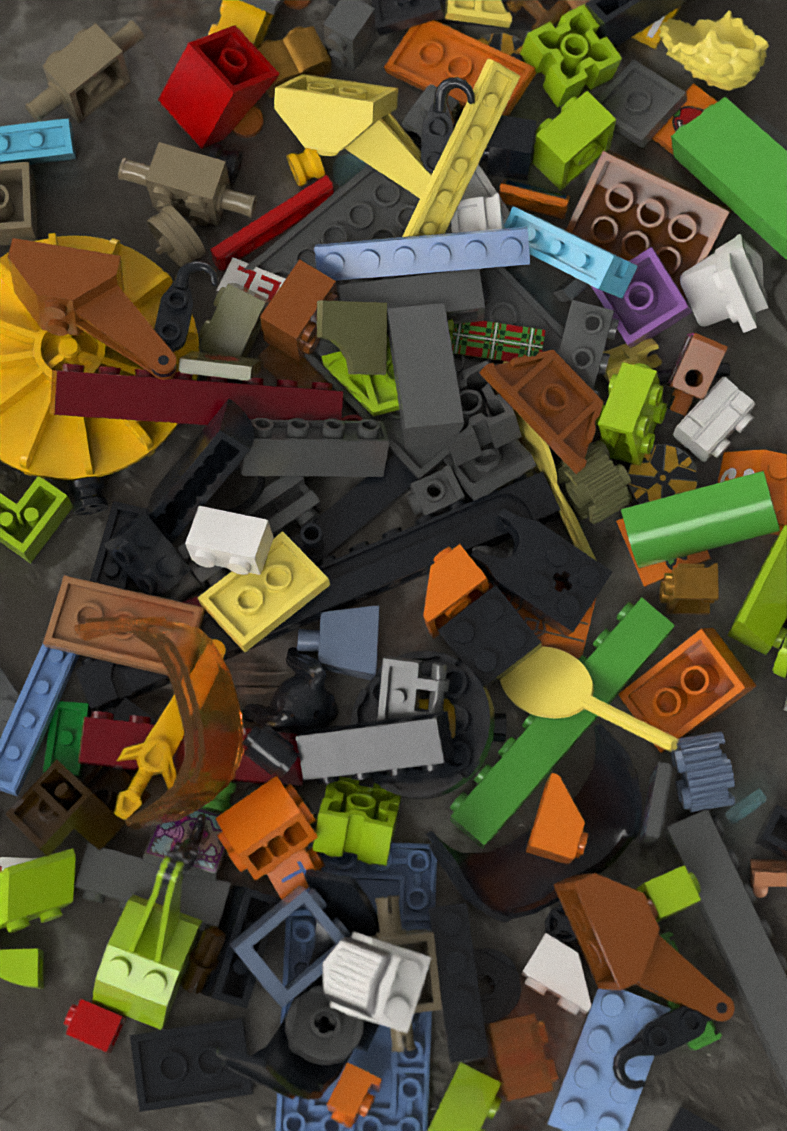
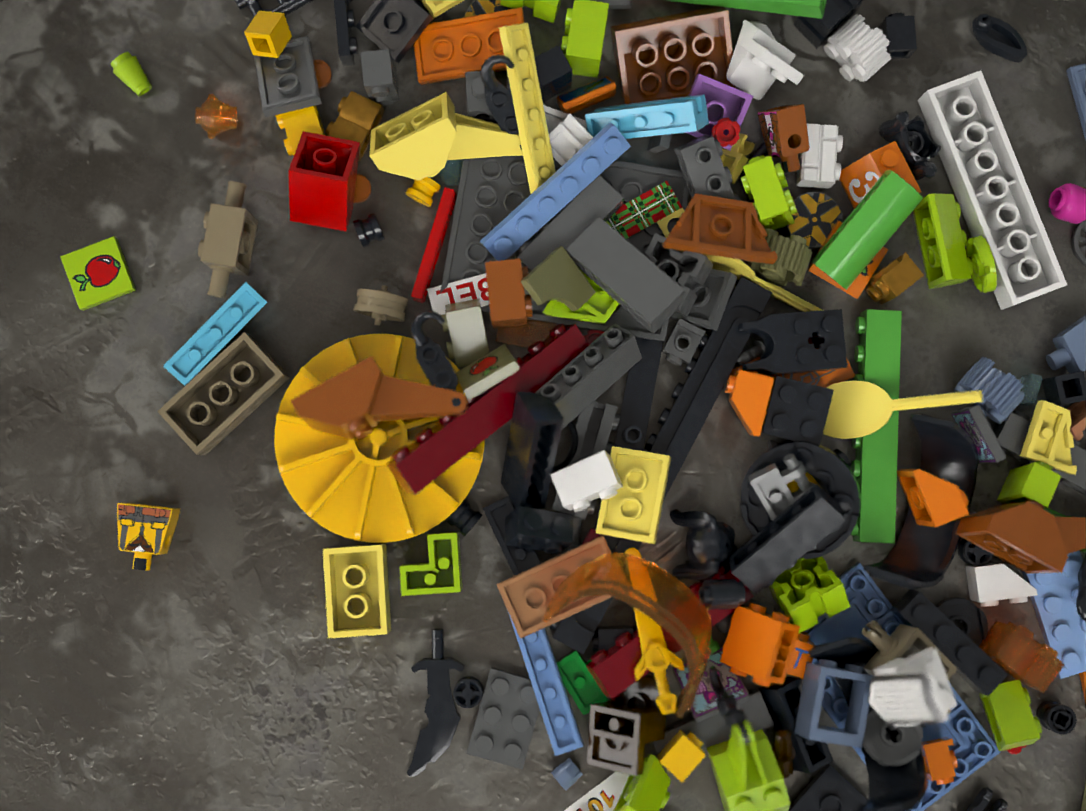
camera: 40 degrees left, 10 degrees up
dark tan brick [118,142,257,226] -> none
sand blue torso [297,606,380,680] -> none
orange slope [618,628,757,753] -> none
none -> yellow brick [657,729,706,782]
none -> red plate [711,118,740,147]
none -> light yellow wing [1020,400,1077,475]

